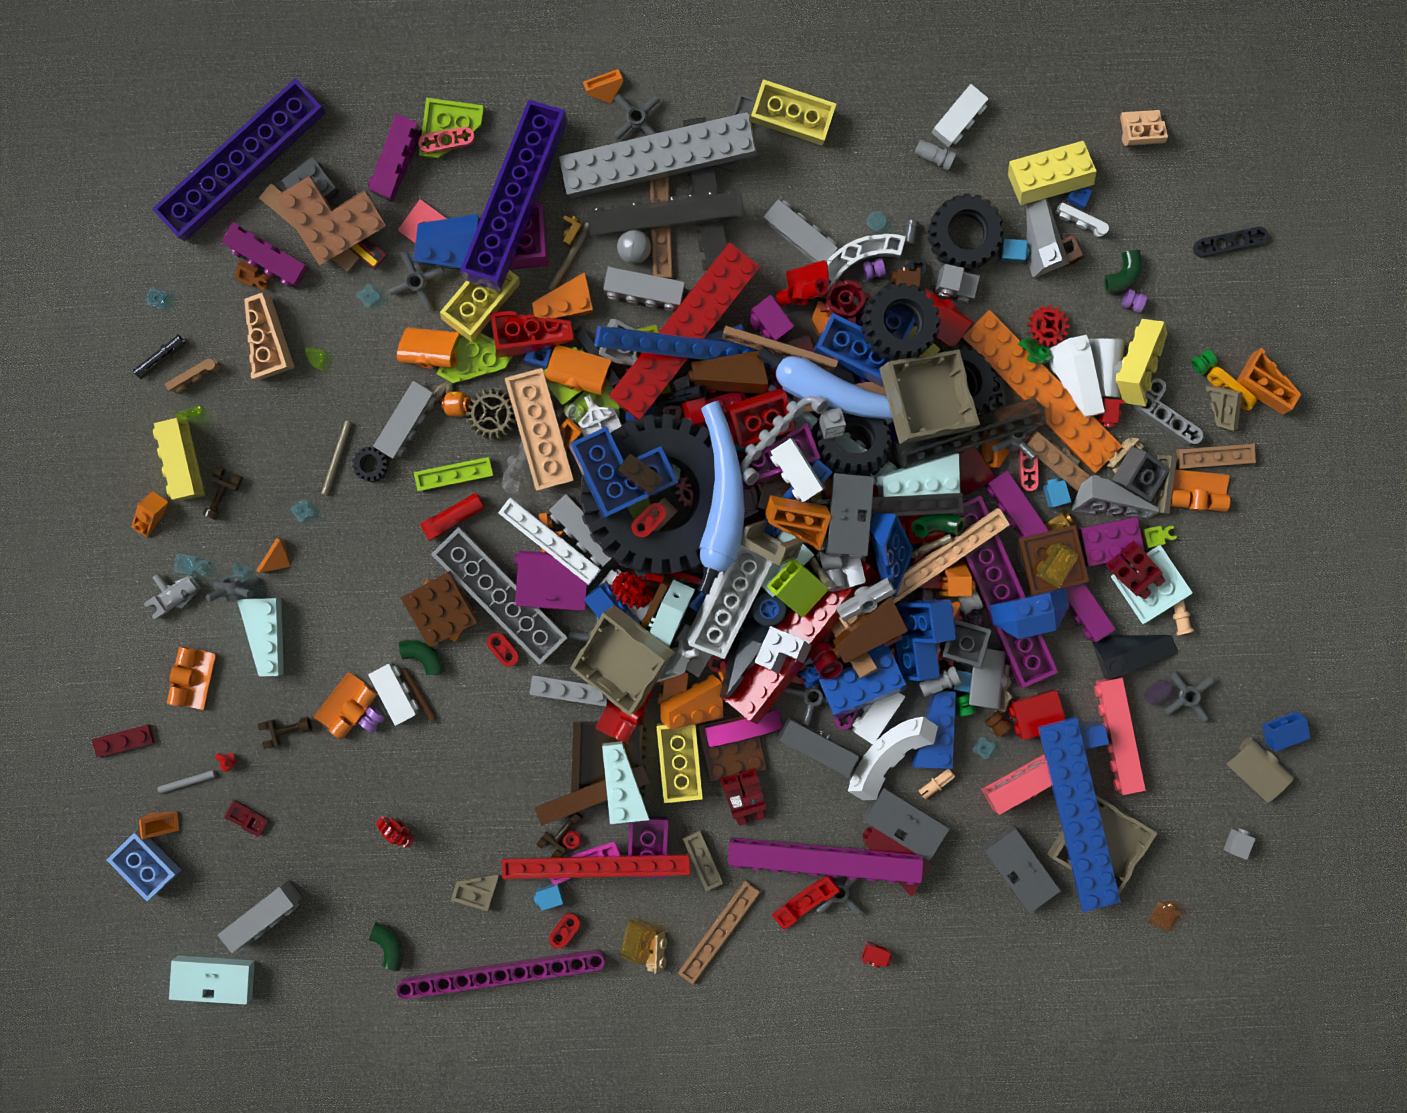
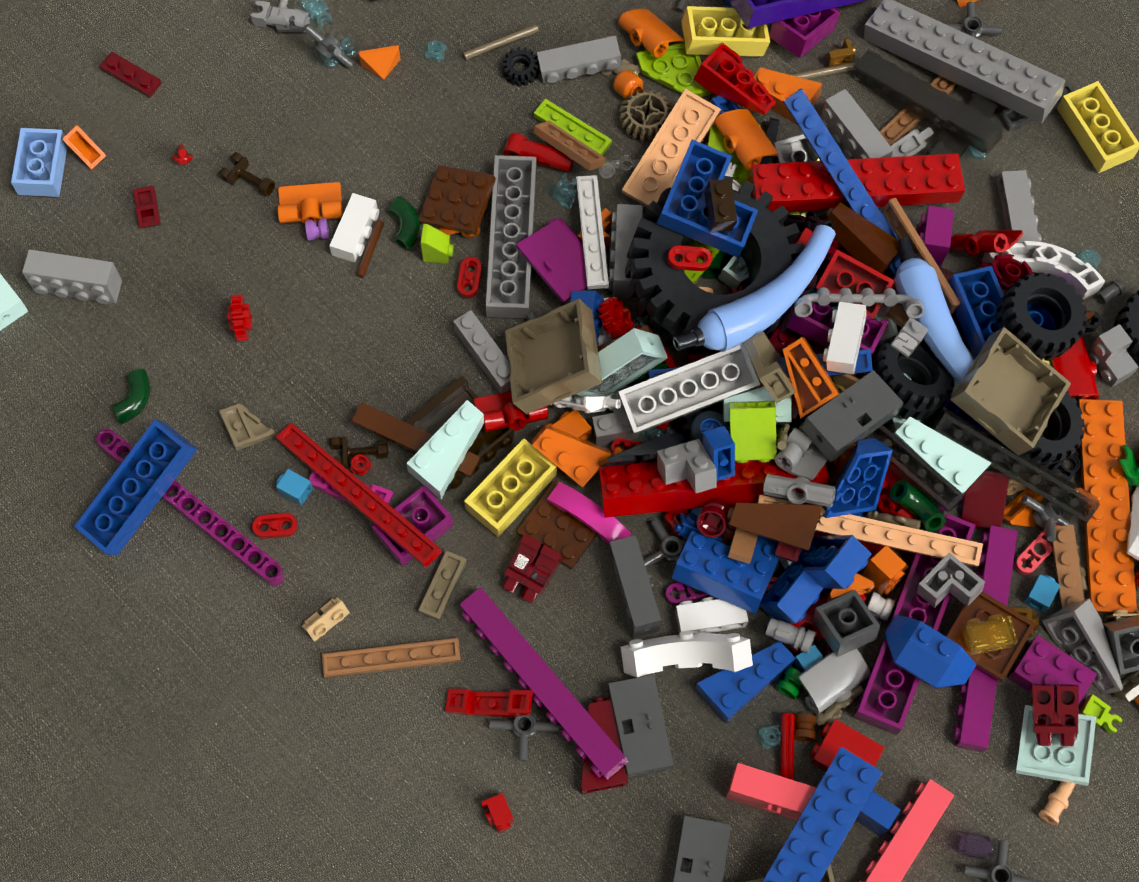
camera: 45 degrees right, 20 degrees down
light grey bar [158,770,216,794] -> none
orange panel [167,646,216,710] -> none
light aqua wedge [237,598,284,676] -> none
light grey piece [617,230,651,264] -> none
clear yellow brick [619,919,655,964] -> none
light nougat axle [918,769,955,800] -> none
black wedge [1092,635,1177,679] -> none
none -> blue brick [74,419,198,555]
none -> lime slope [421,224,454,264]
none -> medium nougat plate [533,121,606,171]
none -> clear light blue plate [552,173,577,209]
none -> blue brick [703,426,735,481]
none -> red axle [780,713,795,780]
none -> light grey hinge [891,127,934,157]
none -> light grey brick [917,552,985,608]

